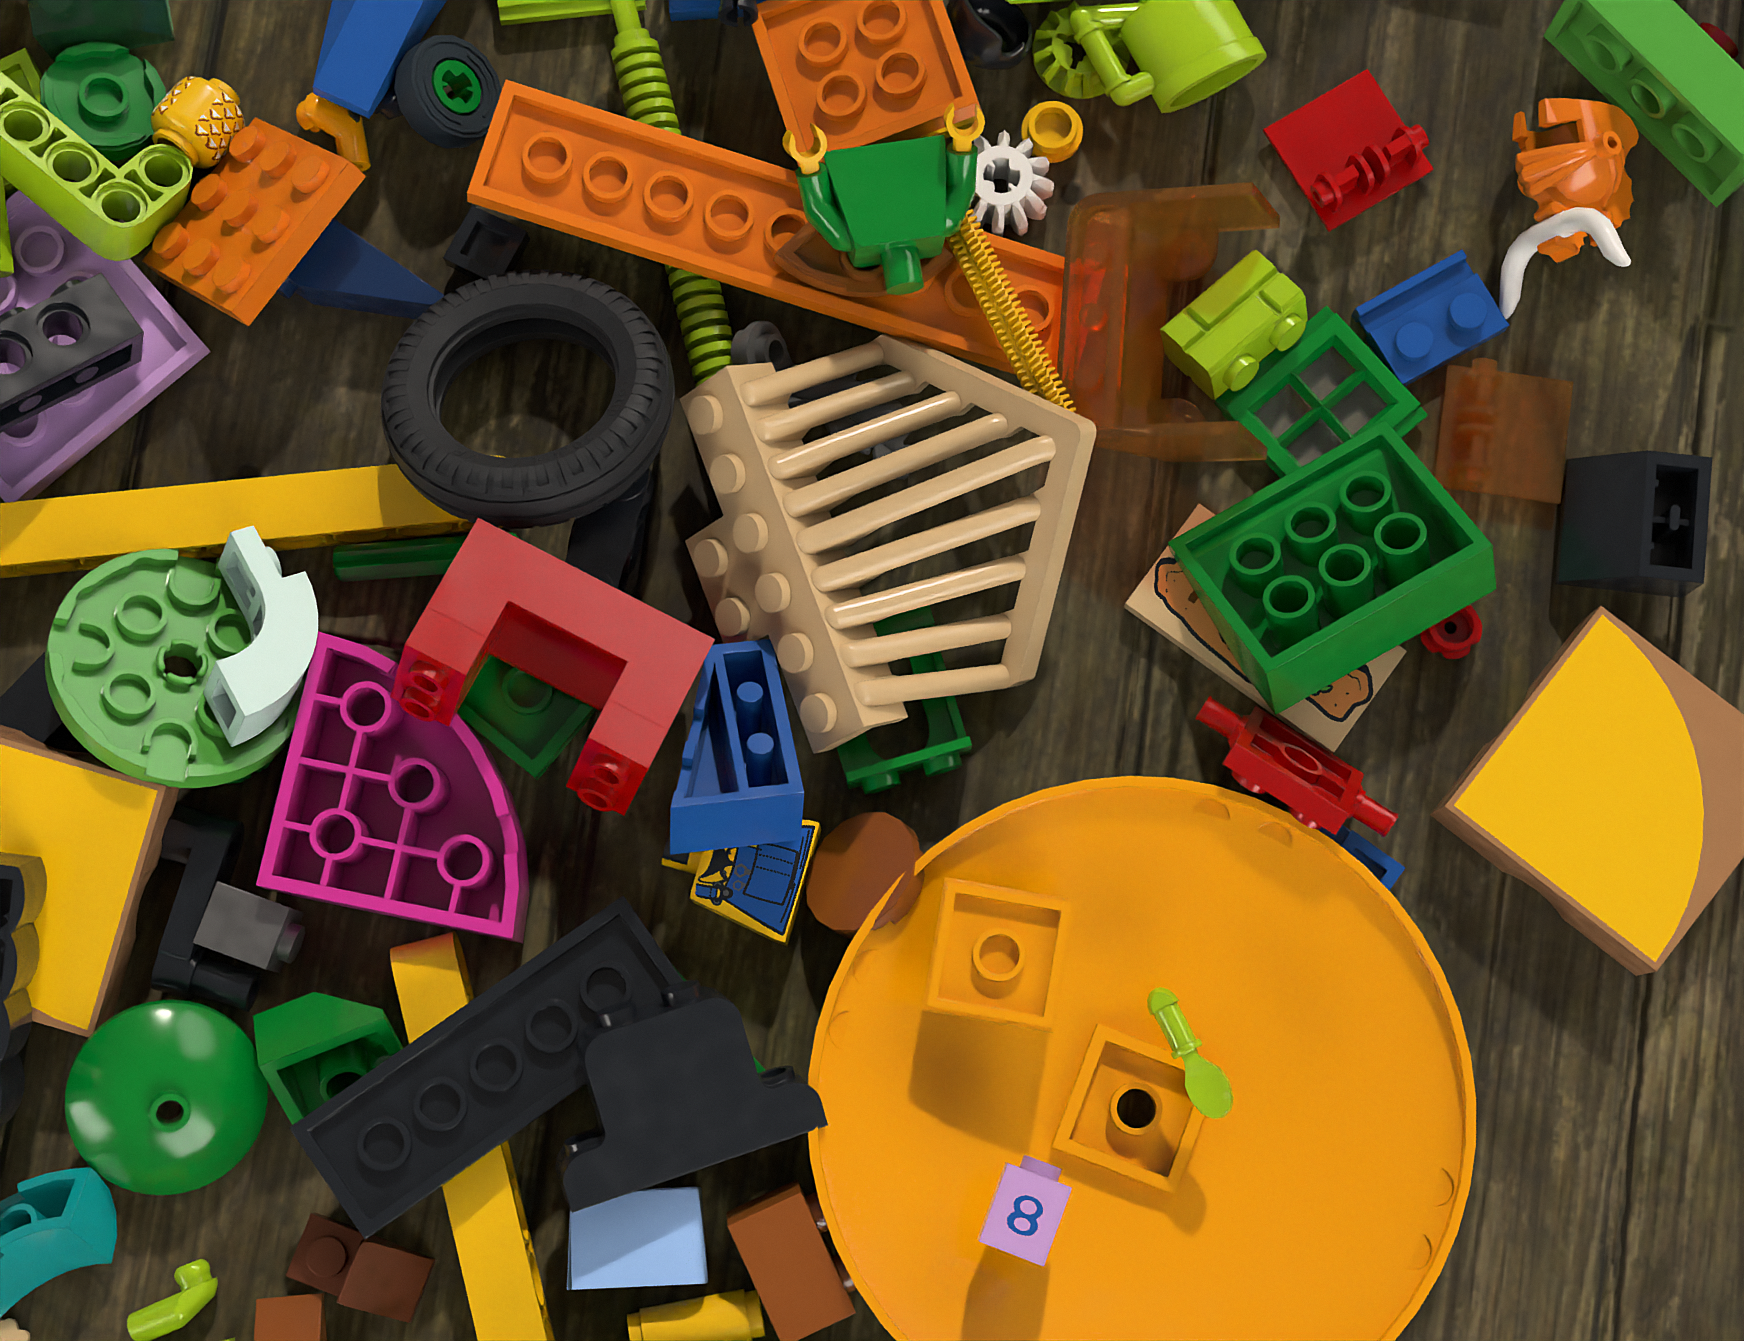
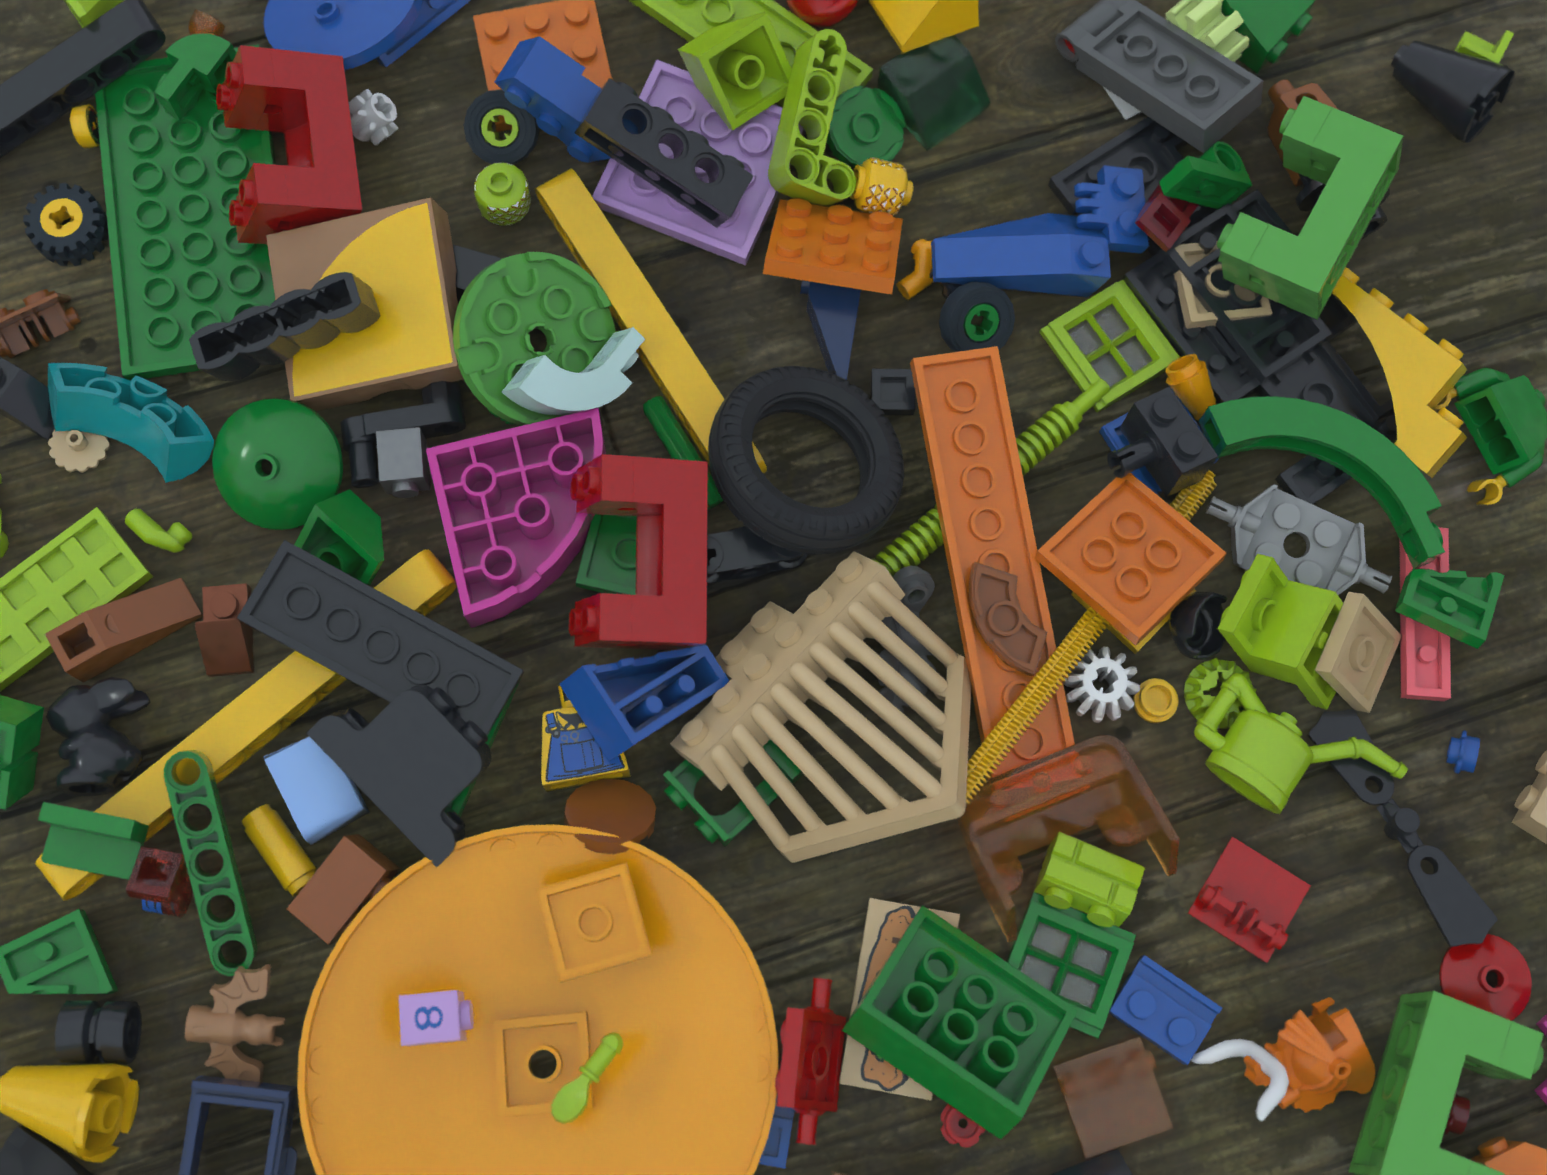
camera: 55 degrees right, 5 degrees down
green torso [783,103,985,295] -> none

